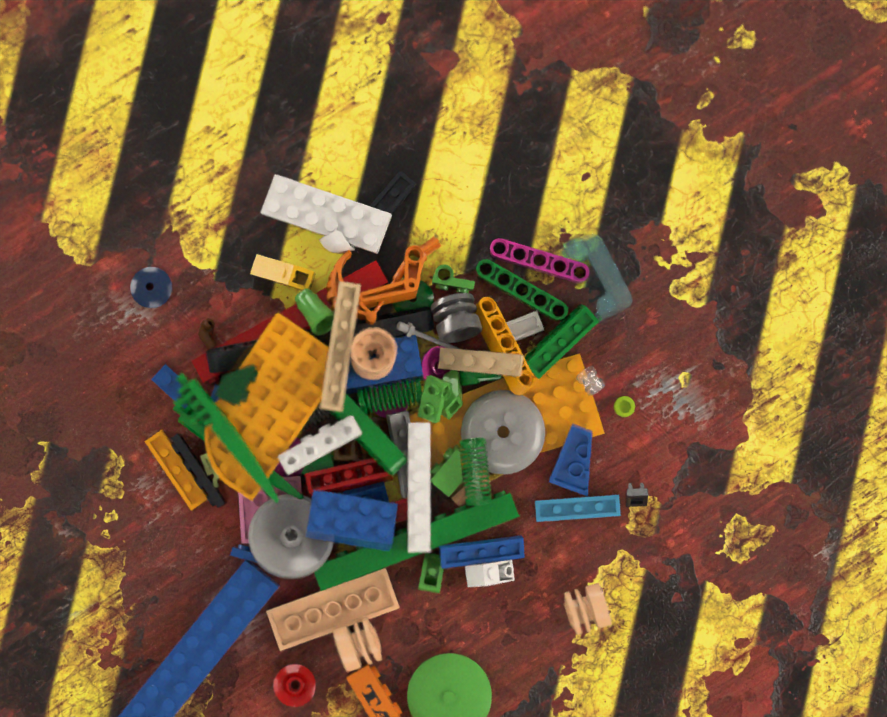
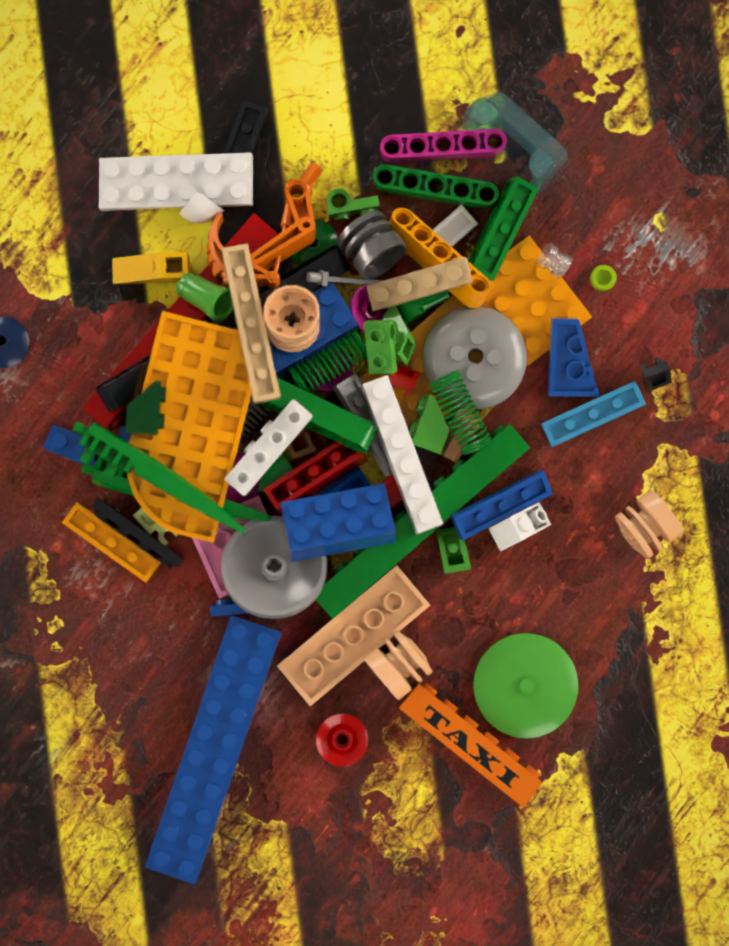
camera: 25 degrees left, 0 degrees up
reddish brown arm [198,318,217,350] -> none
none -> red tile [389,364,420,398]

